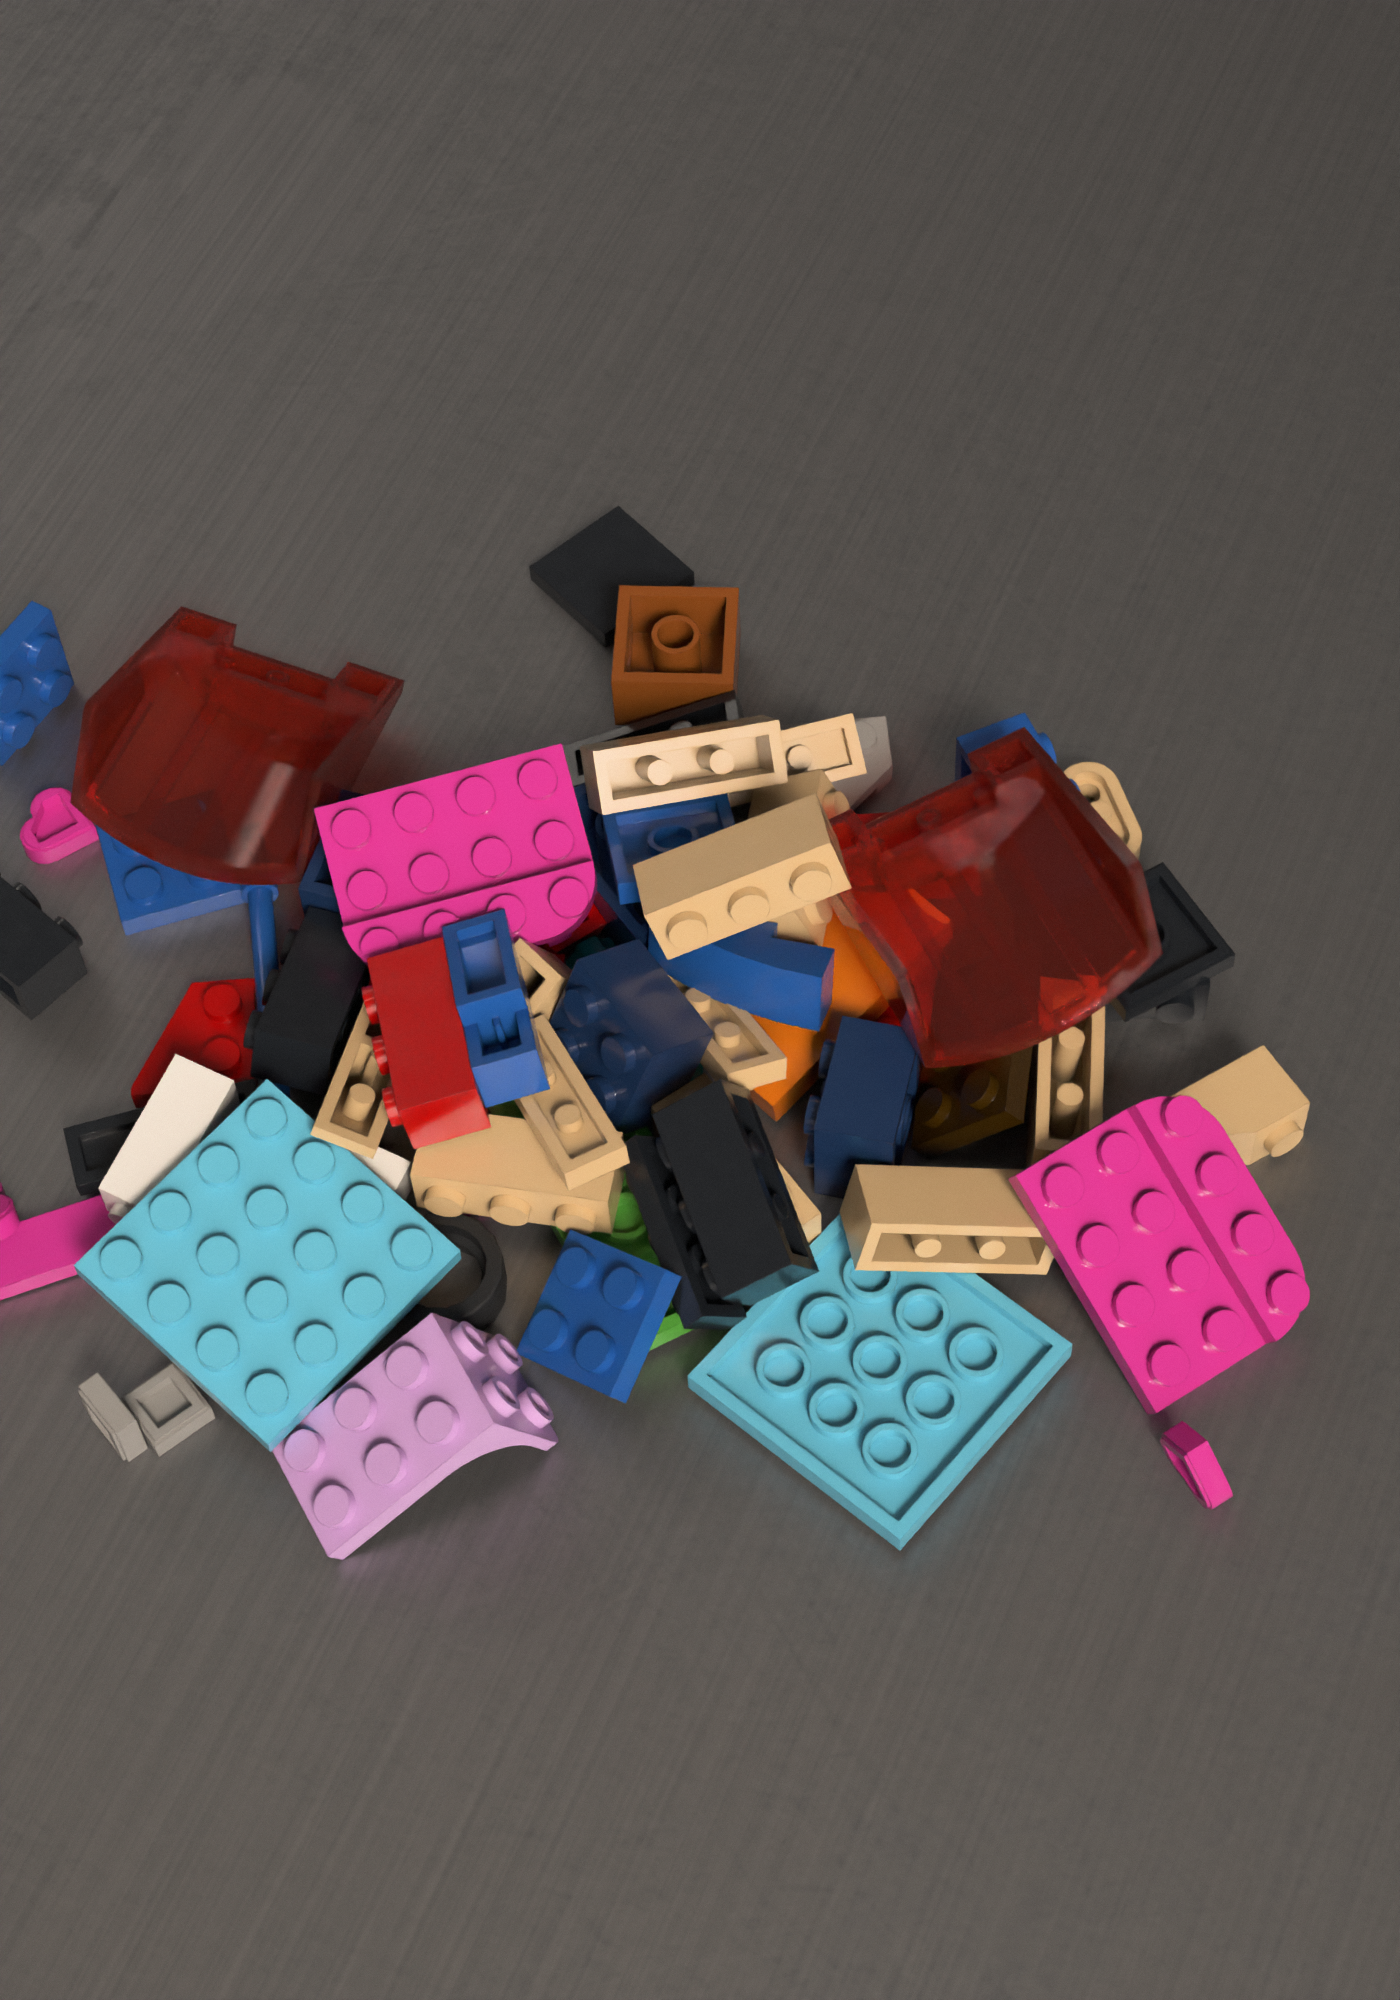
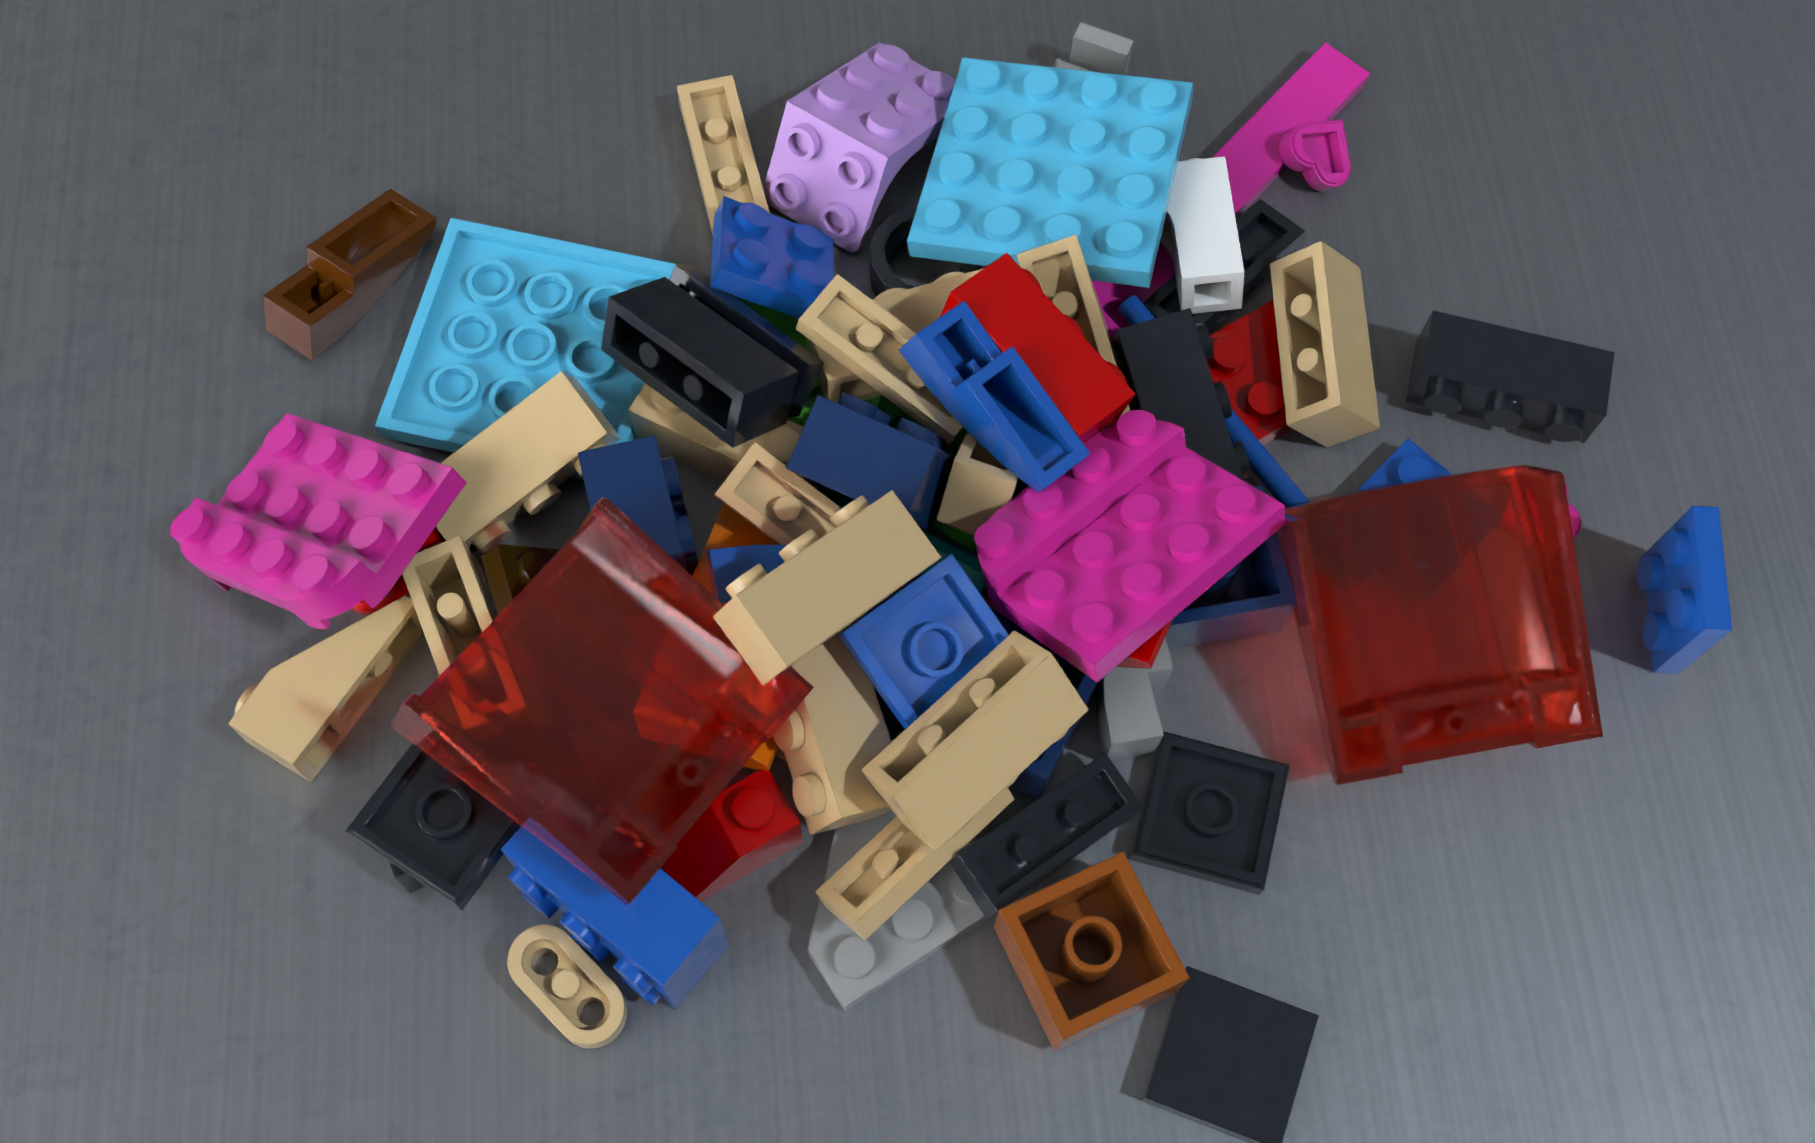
camera: 145 degrees right, 10 degrees up
dark pink tile [1160,1421,1233,1510] -> none
none -> reddish brown slope [263,188,436,361]
none -> tan plate [676,75,769,235]
none -> black tile [1130,731,1290,895]
none -> tan brick [1270,241,1380,448]

